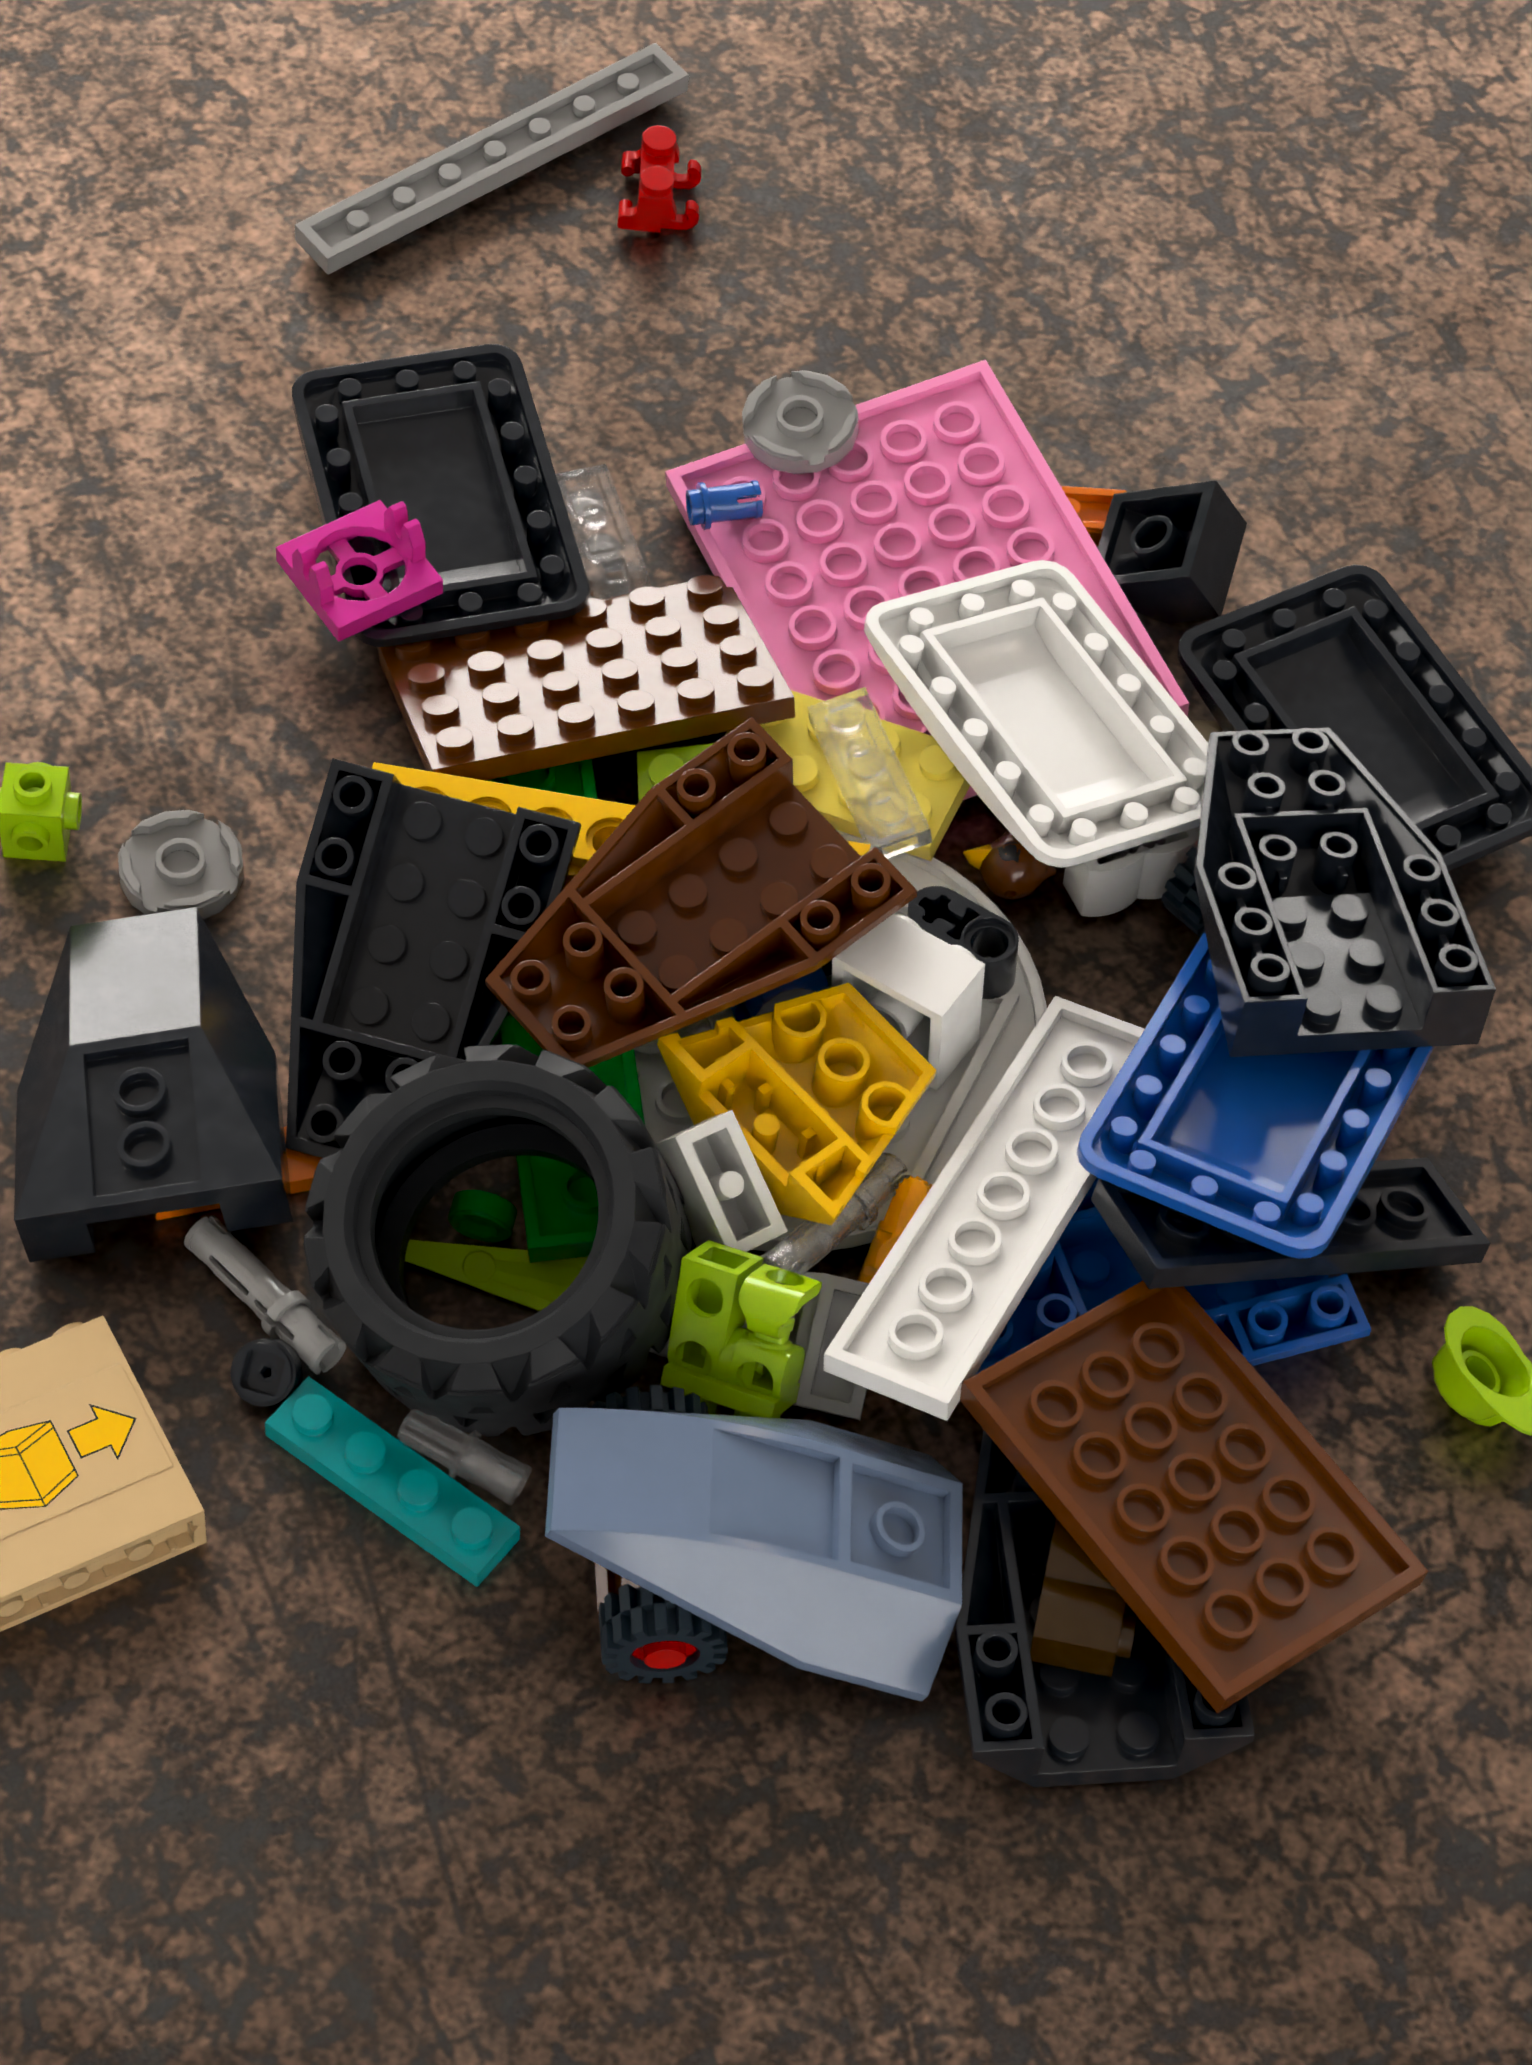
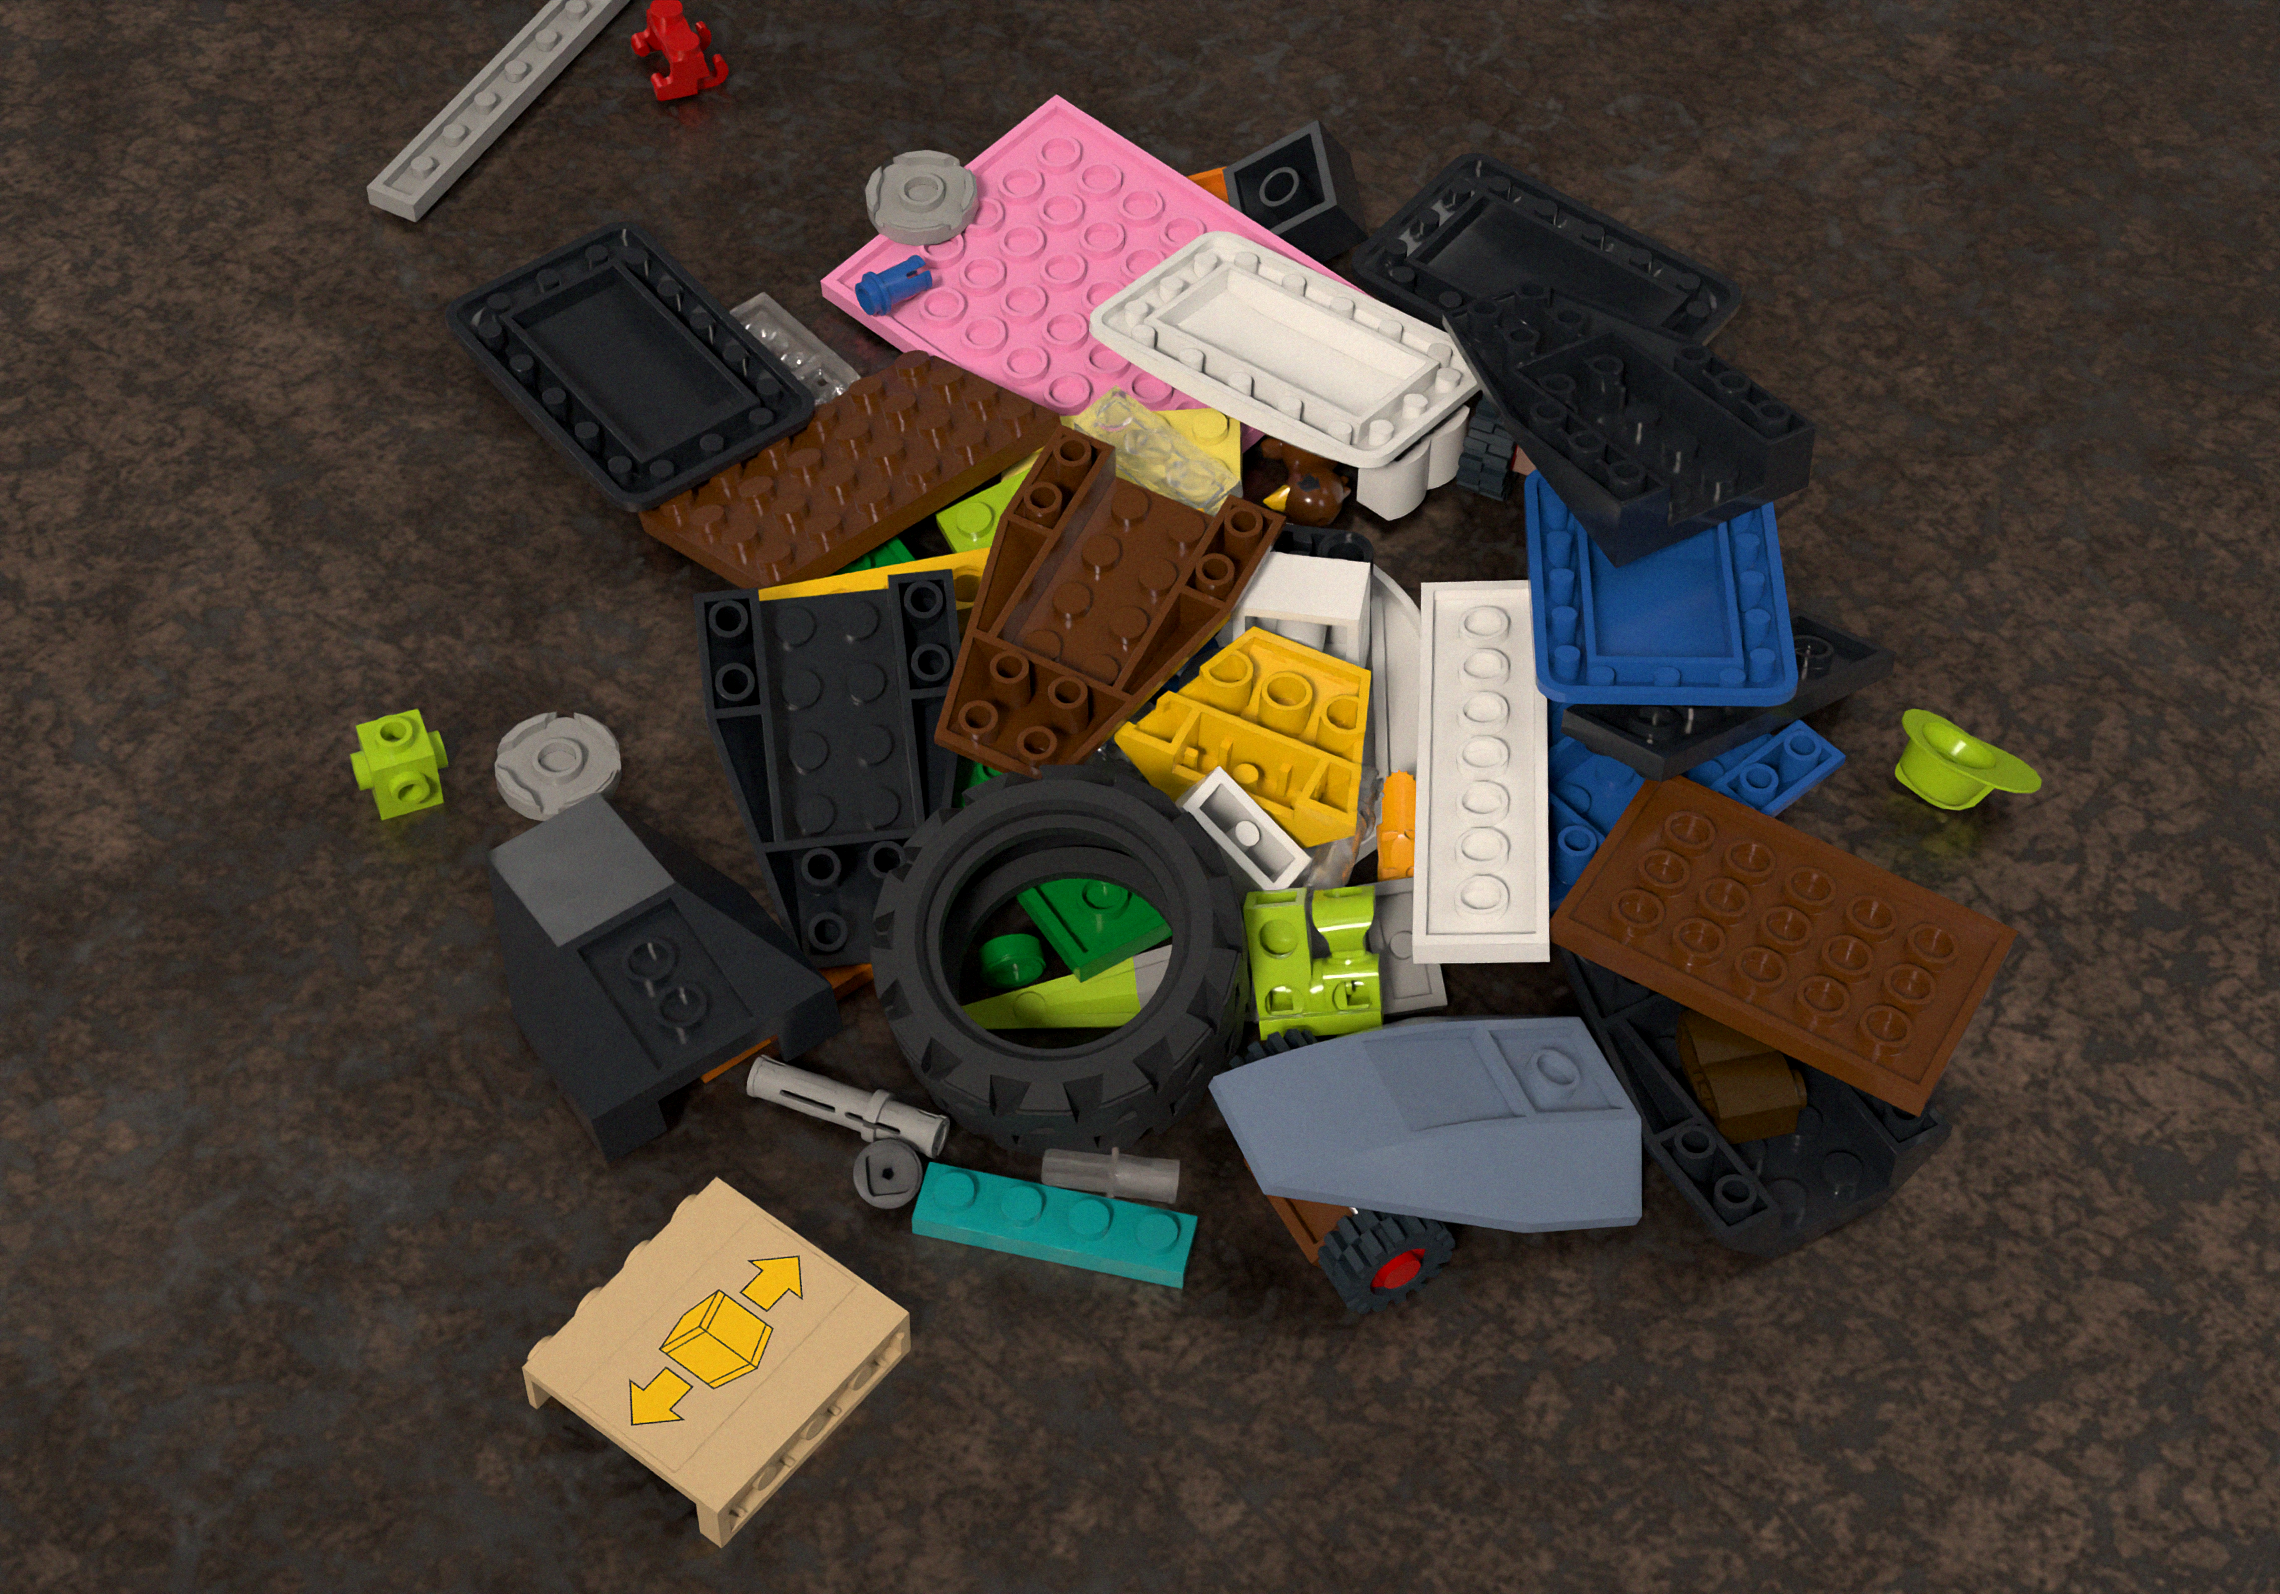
camera: 20 degrees left, 5 degrees down
dark pink piece [276,500,443,642] -> none

